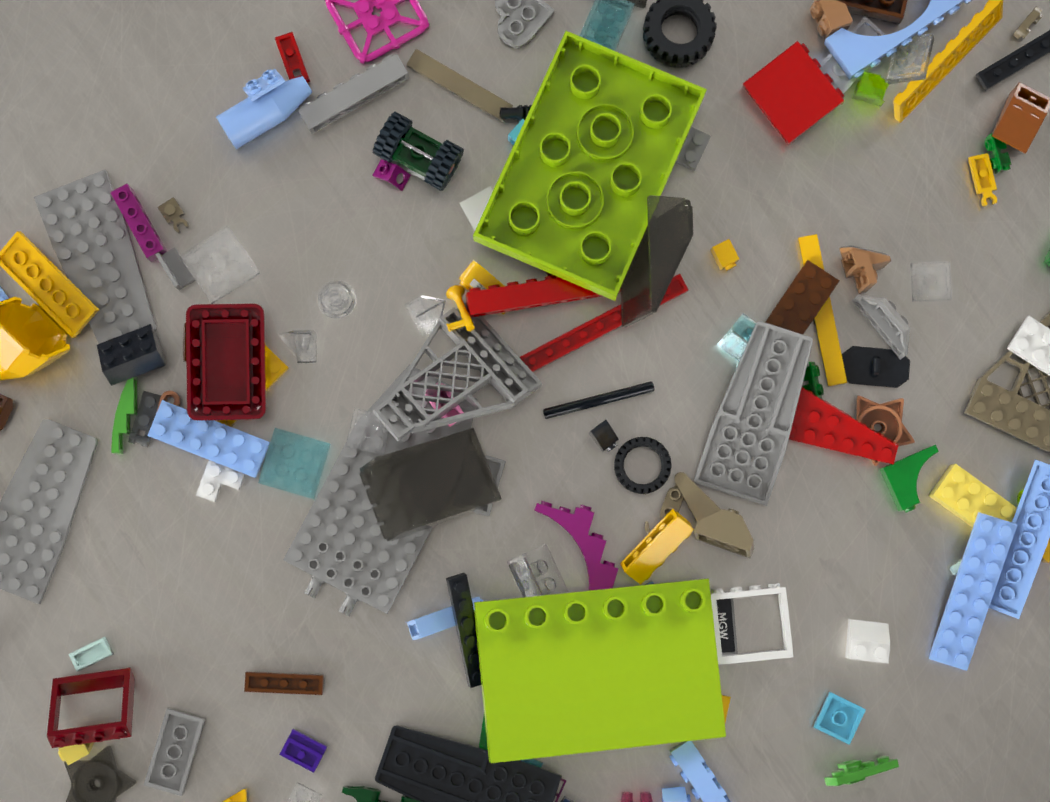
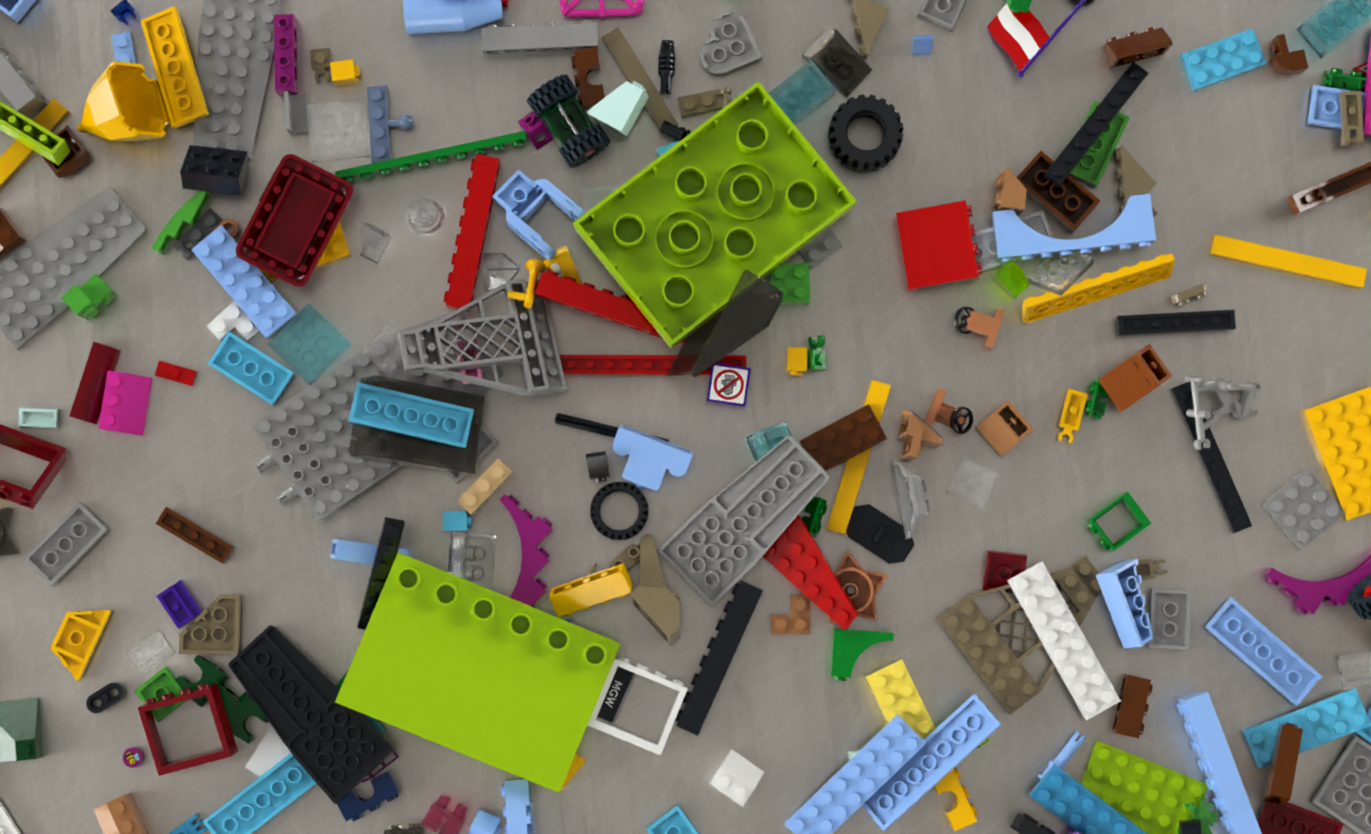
camera: 30 degrees right, 0 degrees up
none -> bright green brick [61,274,116,320]
none -> dark red brick [69,342,121,425]
none -> dark pink slope [98,371,152,436]
none -> red piece [155,361,197,386]
none -> dark tan plate [179,595,241,654]
none -> medium azure plate [207,331,295,406]
none -> yellow brick [330,59,360,86]
none -> green plate [335,131,528,183]
none -> medium azure plate [348,382,474,448]
none -> sand blue plate [367,85,414,163]
none -> medium azure brick [443,511,472,532]
none -> red brick [444,154,501,312]
none -> tan brick [457,458,514,515]
none -> light blue plate [492,169,586,260]
none -> reddish brown arch [571,47,605,111]
none -> light aqua slope [587,81,649,137]
none -> light blue brick [613,424,694,491]
none -> black hinge [658,40,675,95]
none -> black brick [675,580,763,736]
none -> dark tan plate [678,87,733,118]
none -> piece [707,363,751,407]
none -> bright green brick [769,263,810,306]
none -> medium nougat plate [771,595,810,634]
none -> green plate [807,335,827,371]
none -> nougat piece [924,388,973,434]
none -> nougat piece [954,307,1004,350]
none -> medium nougat slope [975,400,1034,457]
none -> dark red plate [982,550,1027,593]

